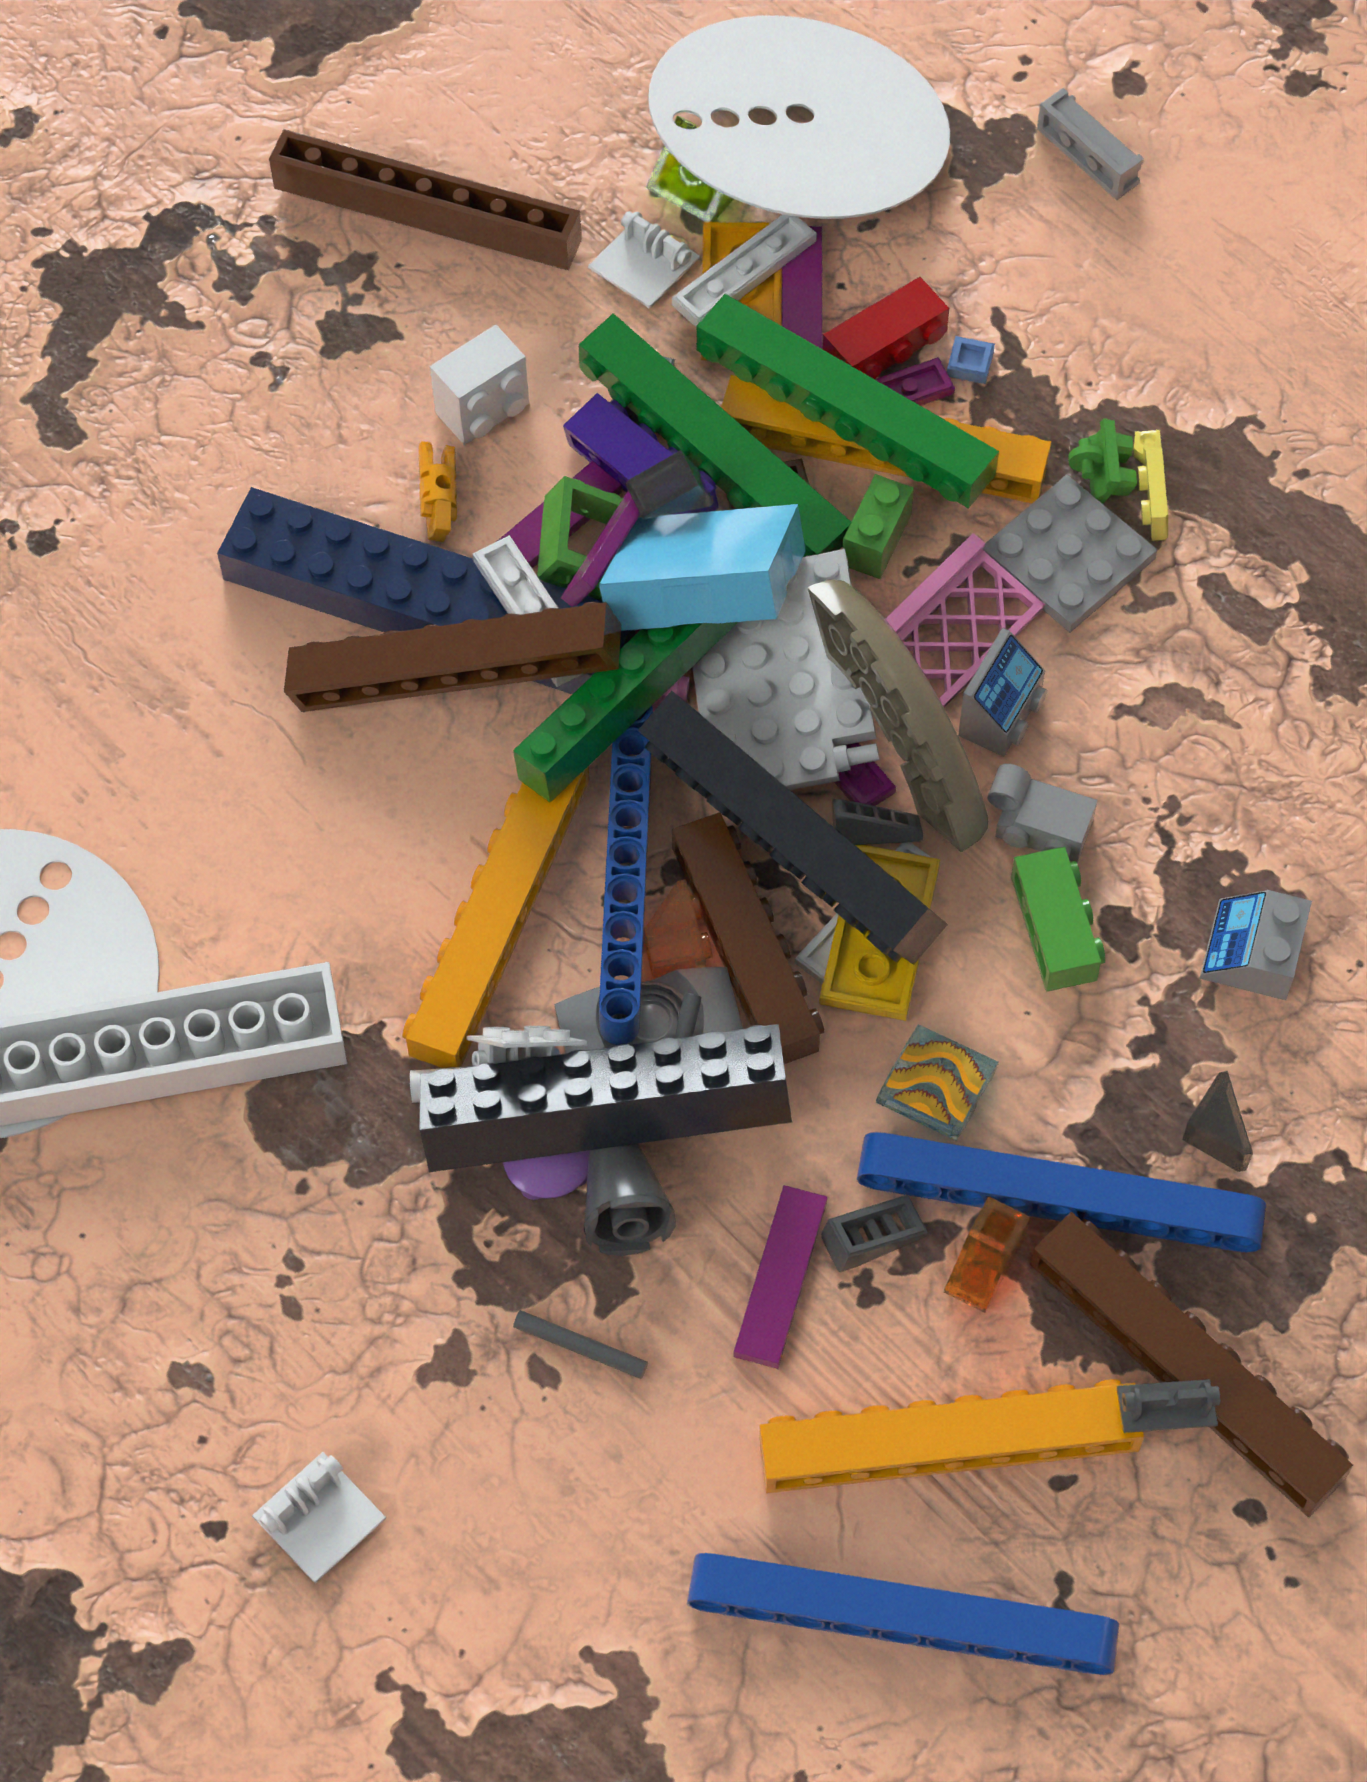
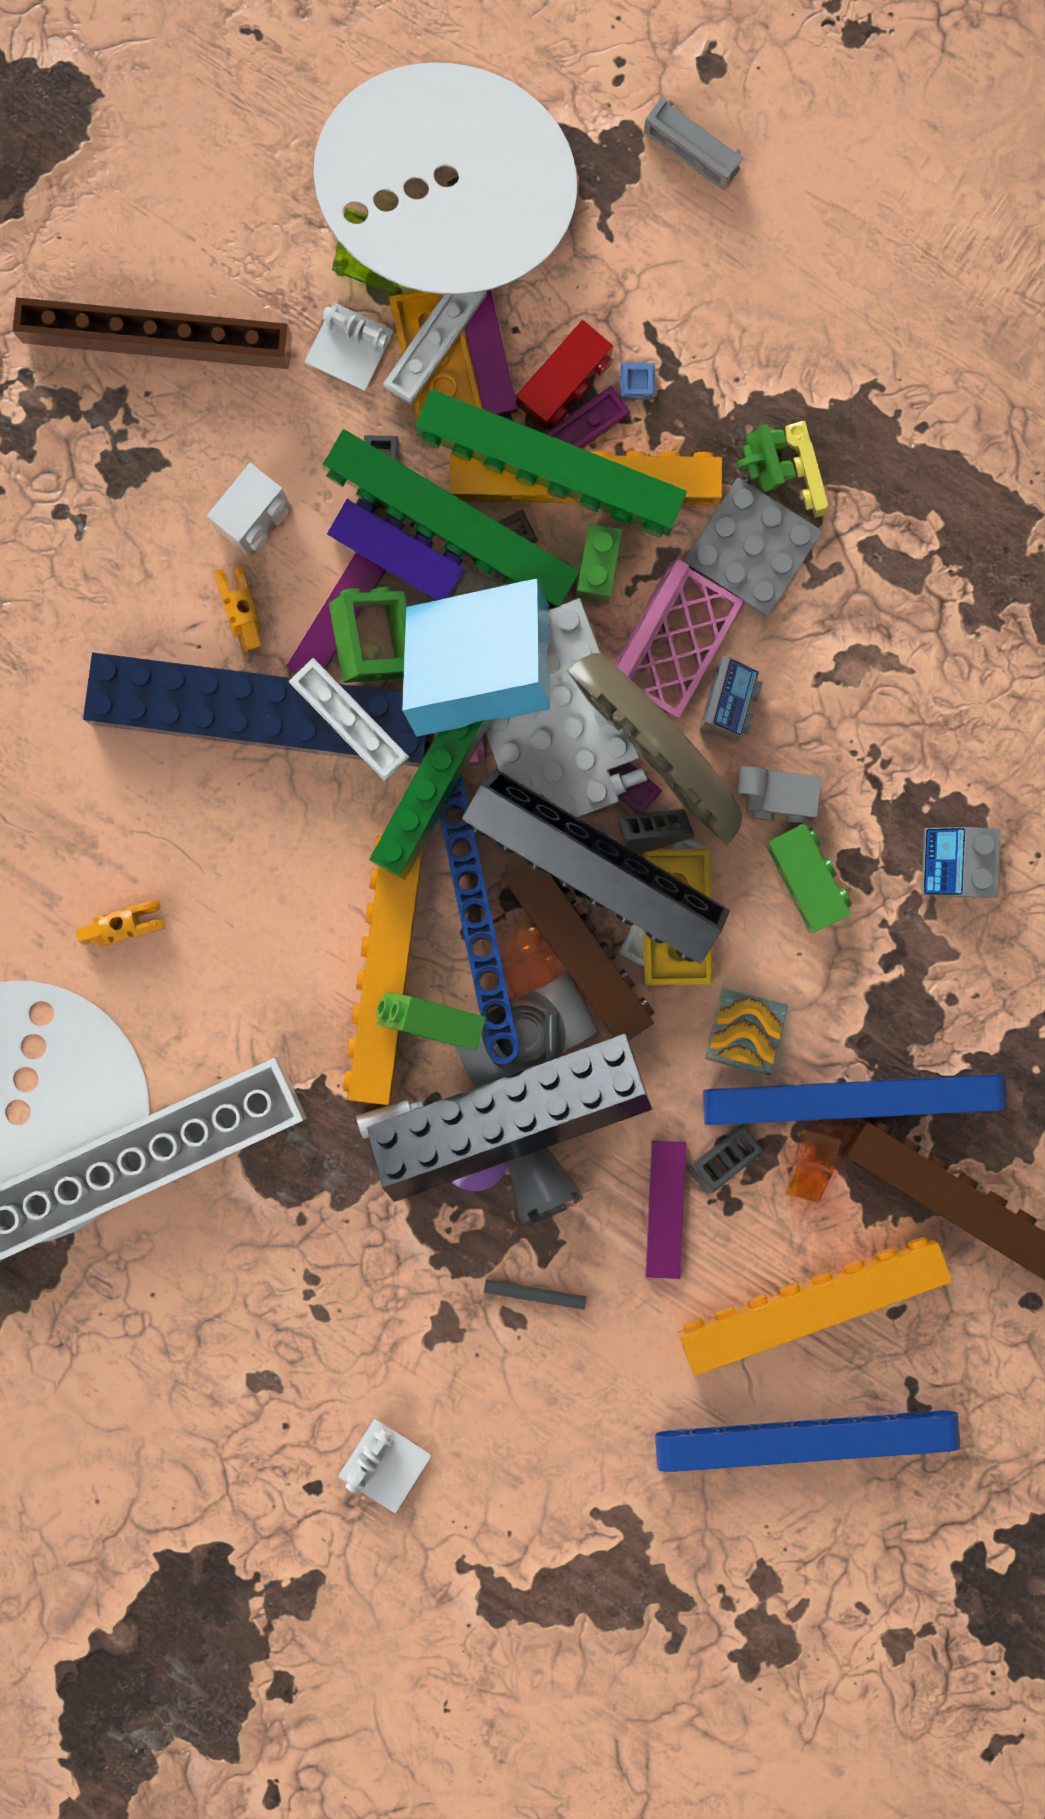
camera: 15 degrees left, 25 degrees up
reddish brown brick [284,602,621,712] -> none
white hinge [466,1026,587,1067] -> none
magenta tile [561,470,660,607] -> none
clear smoke slope [626,450,714,519] -> none
dark grey hinge [1116,1379,1220,1433] -> none
clear smoke slope [1182,1071,1253,1172] -> none
none -> light orange hinge [76,900,166,947]
none -> bright green window [376,992,486,1051]

